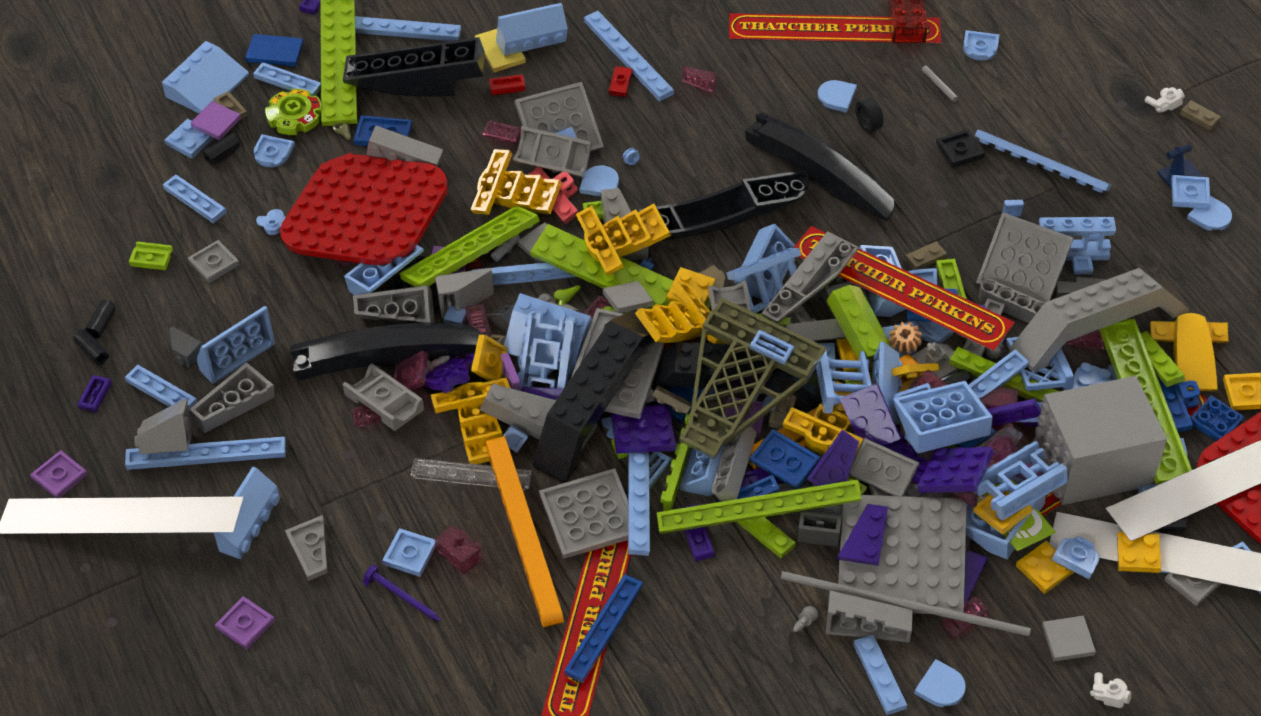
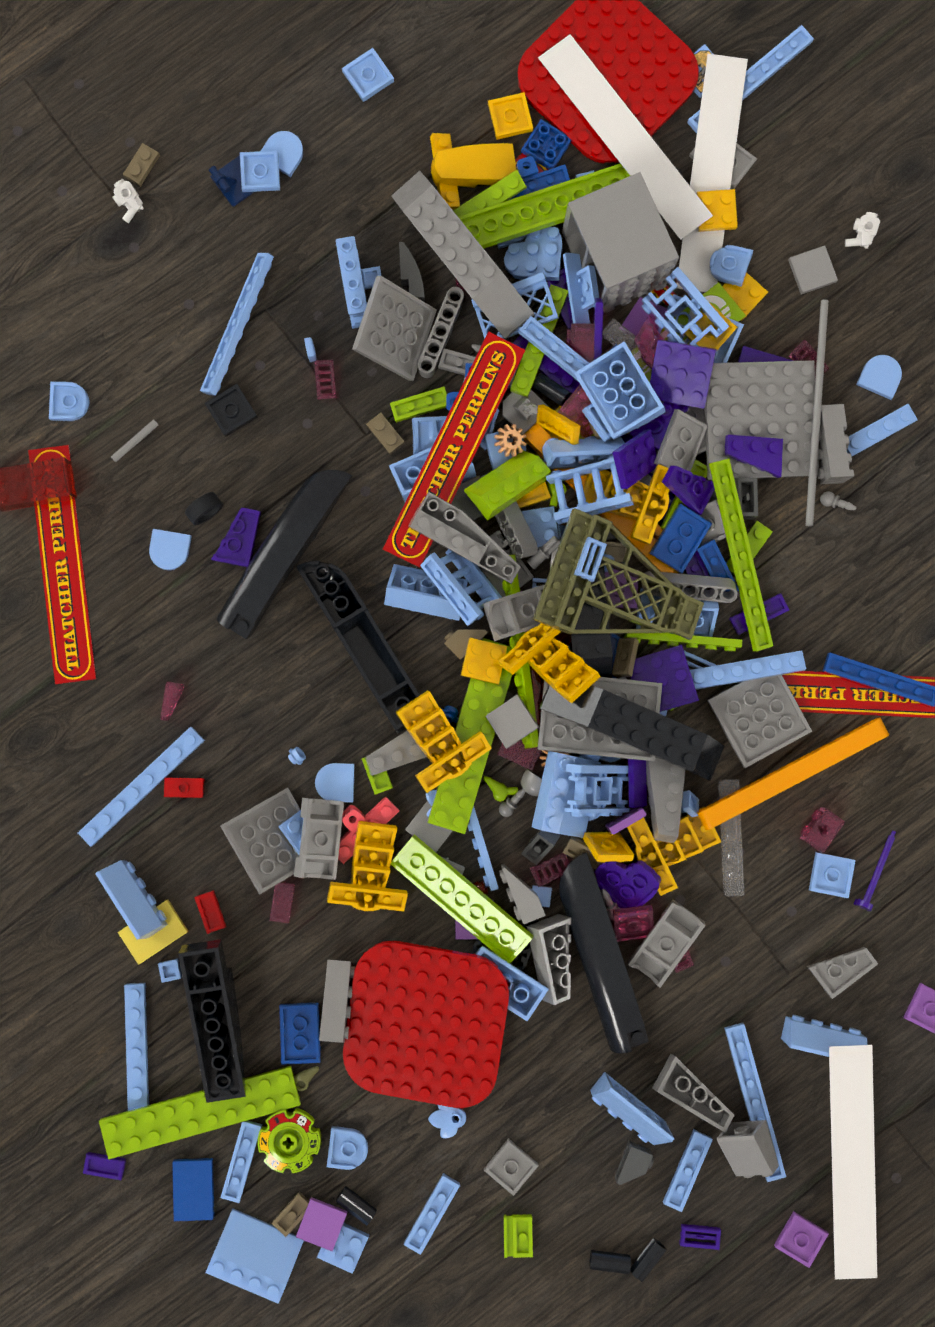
camera: 105 degrees left, 35 degrees up
none -> dark purple wing [211,507,261,567]
none -> clear pink slope [314,360,337,400]

